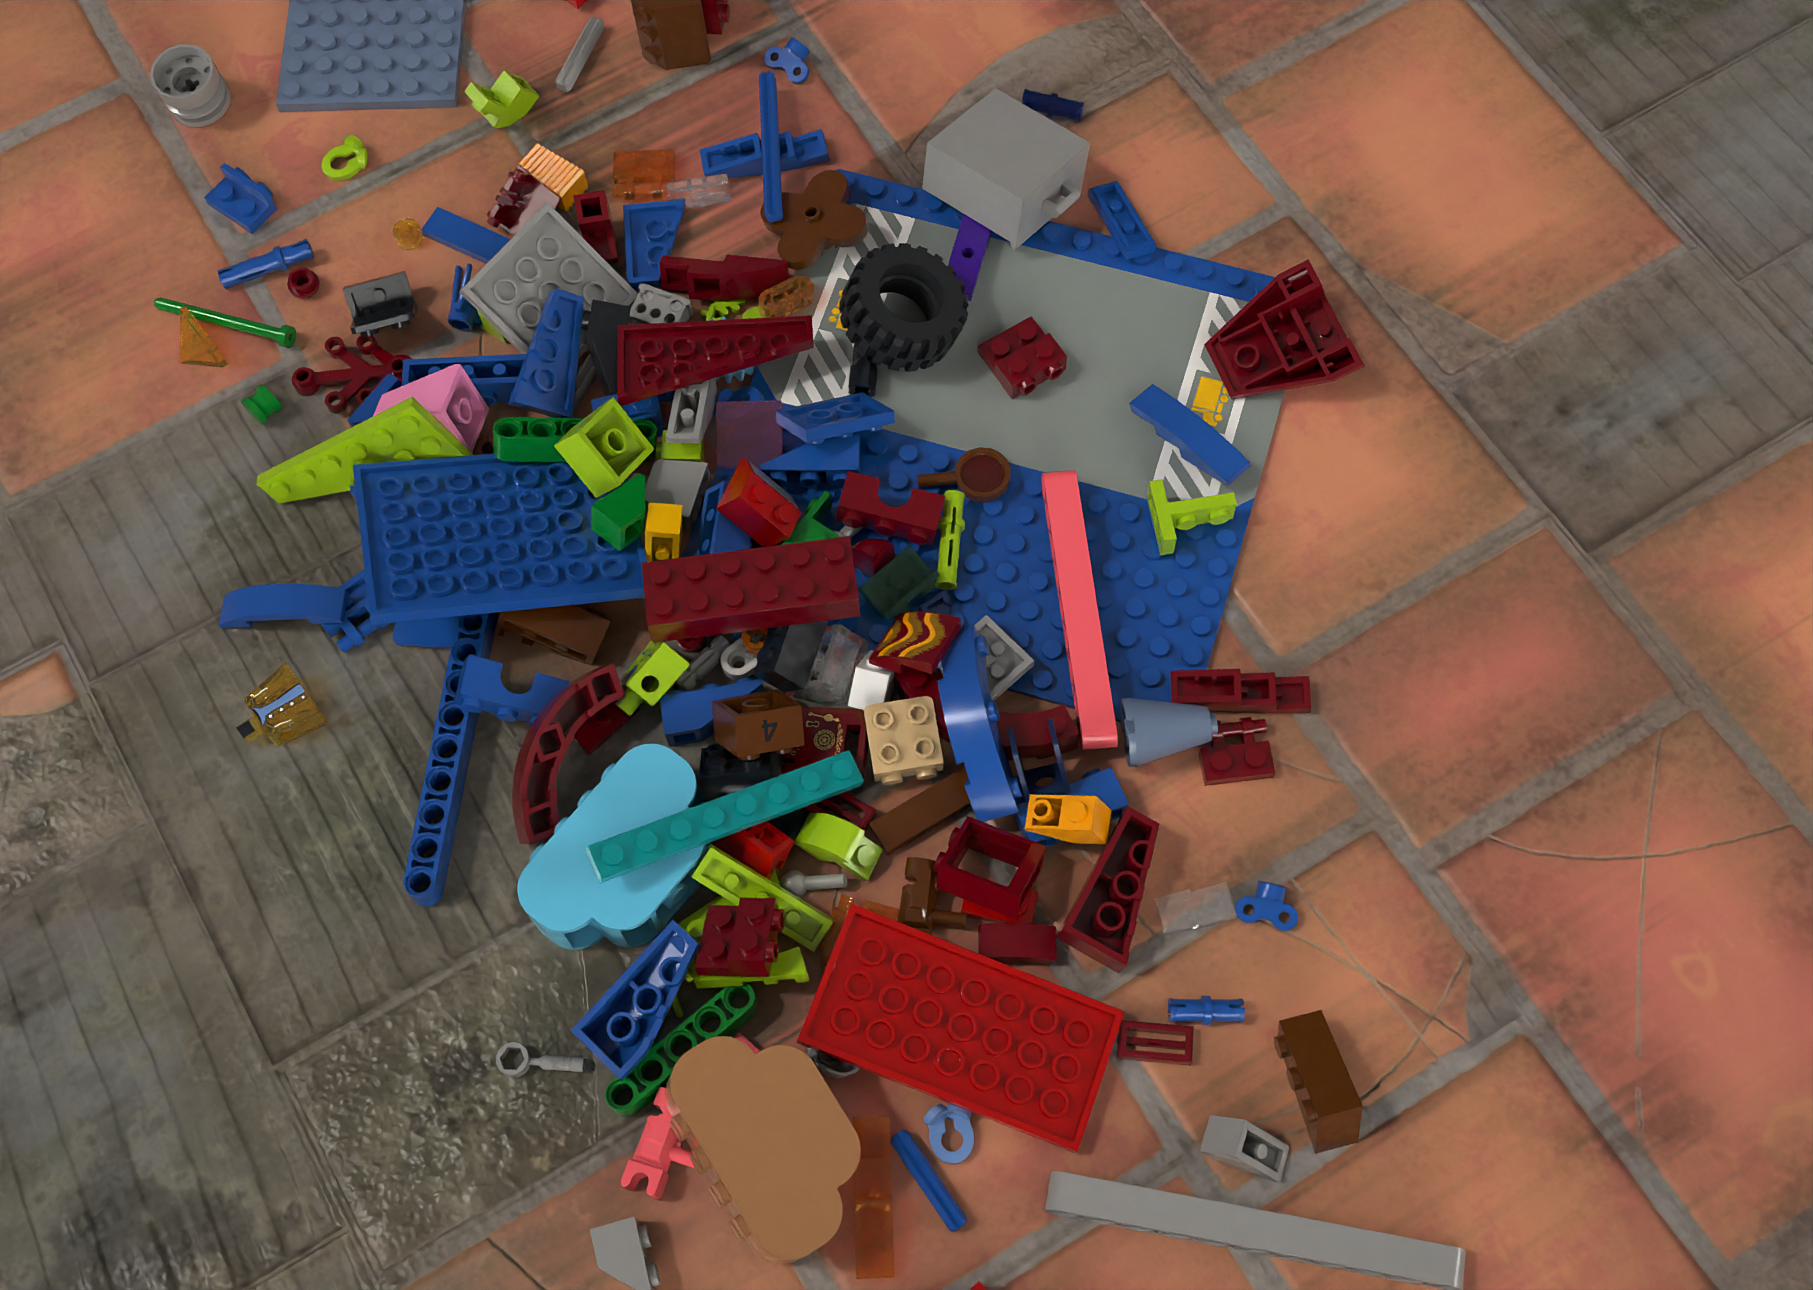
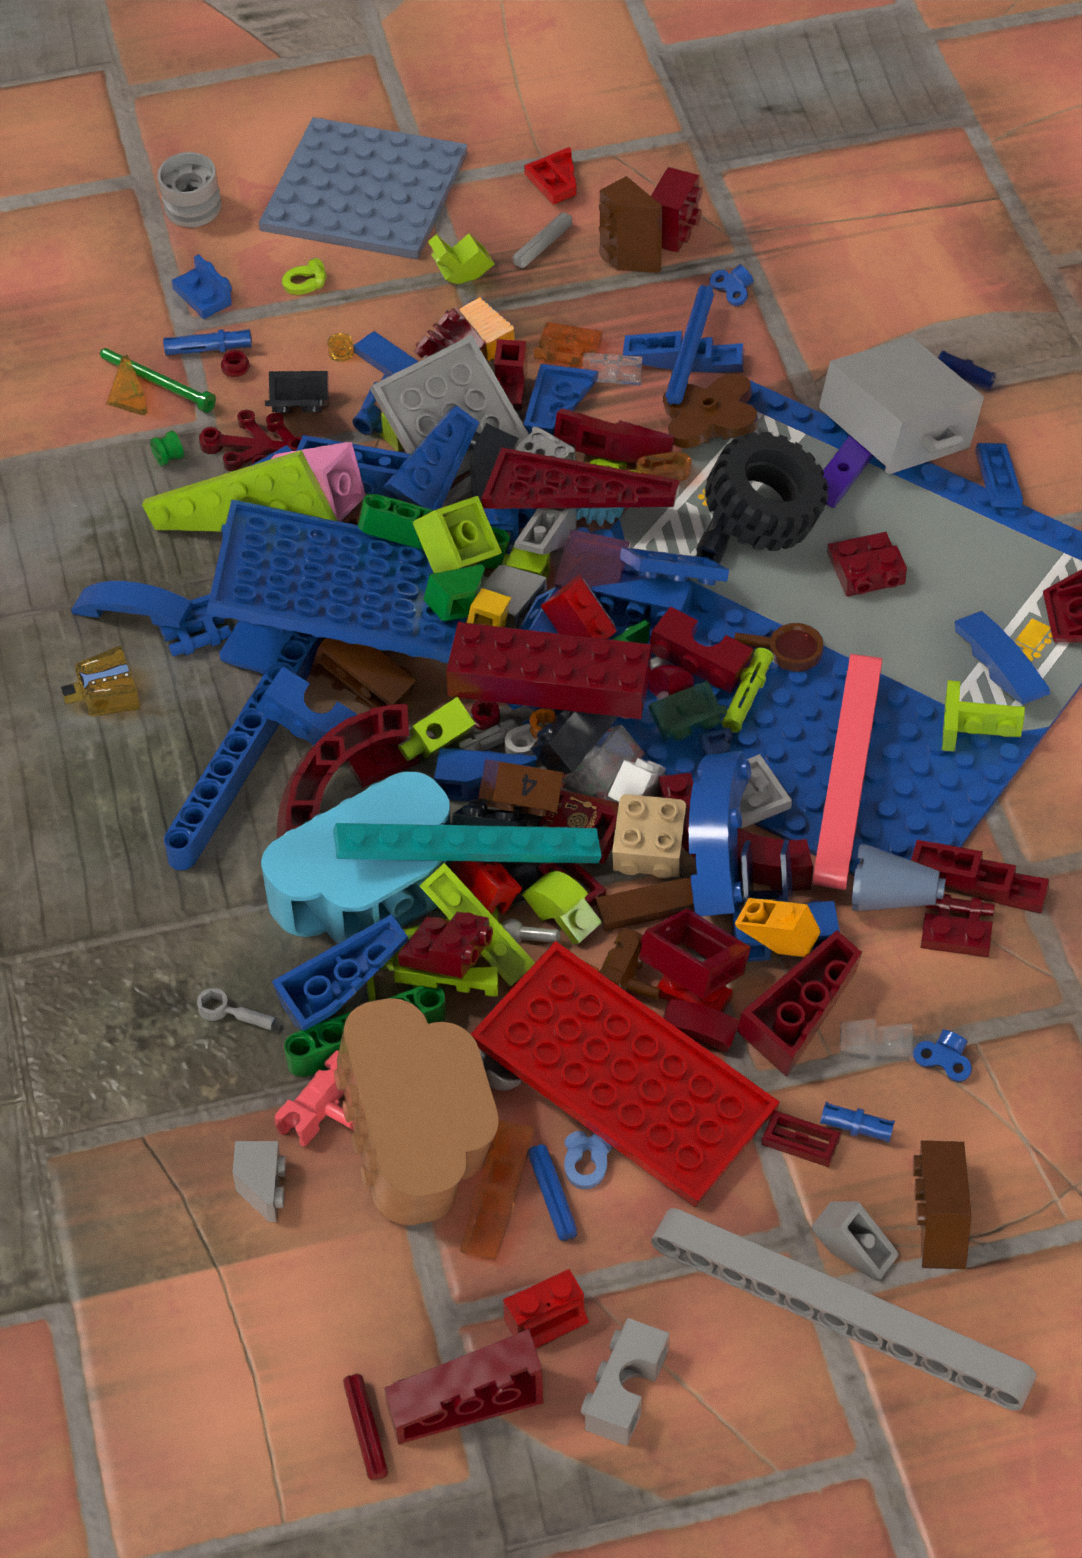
camera: 15 degrees right, 15 degrees down
slope [869,611,961,674] -> none

